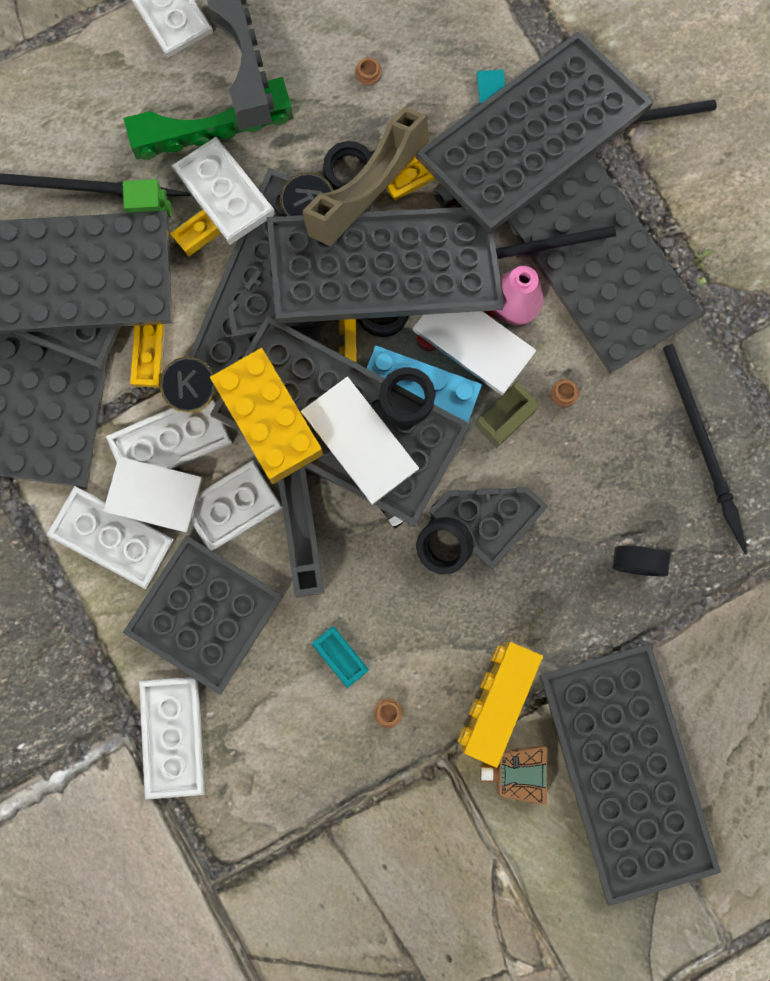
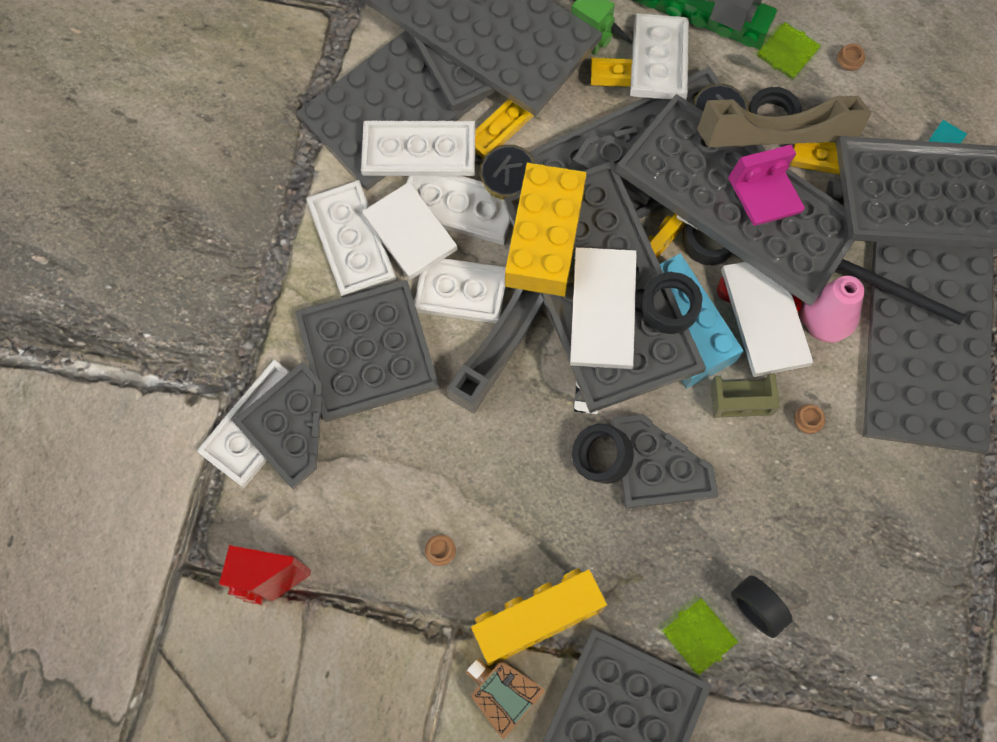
camera: 50 degrees right, 10 degrees down
teal tile [311,625,369,689] -> none
black piece [663,344,748,554] -> none
none -> red slope [219,545,311,605]
none -> dark grey plate [232,361,324,490]
none -> white tile [361,121,475,176]
none -> clear neon green piece [662,598,738,676]
none -> dark pink bracket [728,145,805,226]
none -> clear neon green piece [757,22,821,80]

